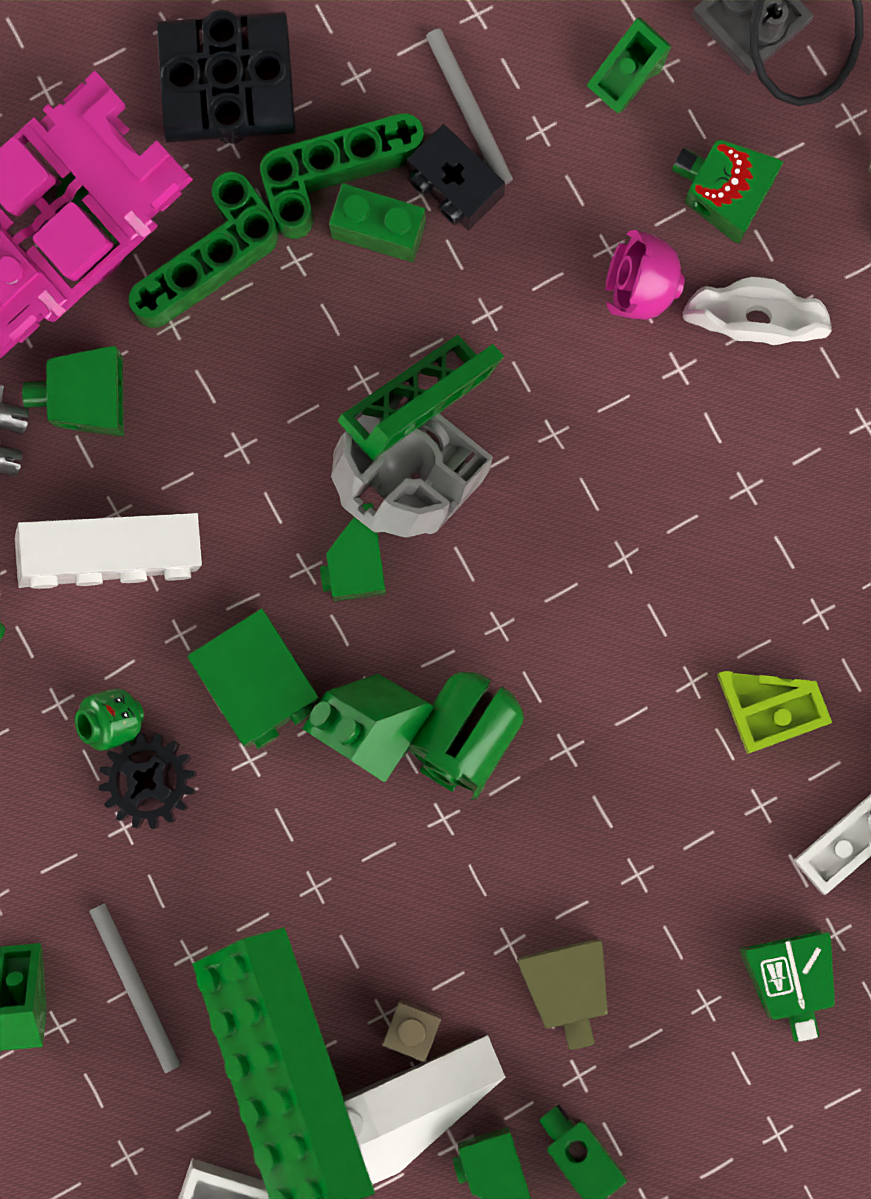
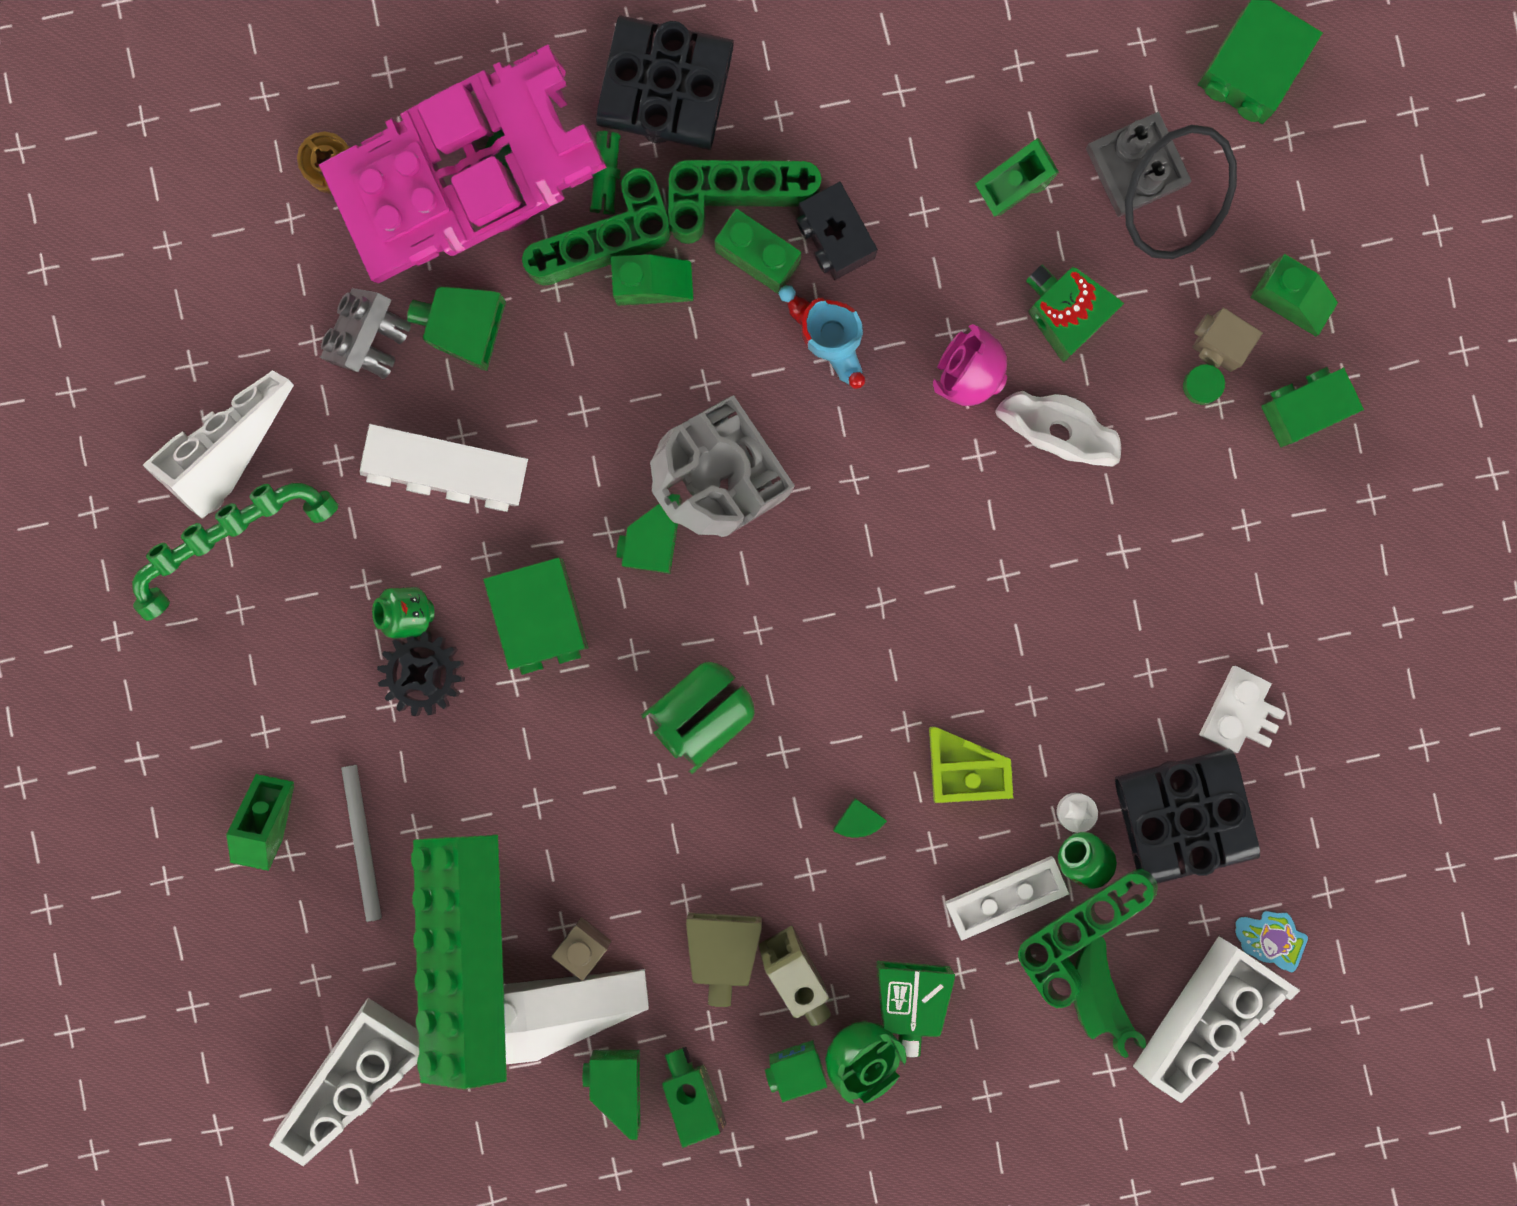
camera: 10 degrees right, 5 degrees up
green slope [302,674,434,782] -> none
green fence [337,335,504,460] -> none
light grey bar [426,29,513,185] -> none
none -> green pin [590,131,621,215]
none -> green slope [611,254,694,306]
none -> olive torso [758,925,831,1026]
none -> green brick [765,1040,827,1103]
none -> medium azure piece [779,285,865,389]
none -> green cylinder [825,1021,907,1104]
none -> green tile [833,797,887,838]

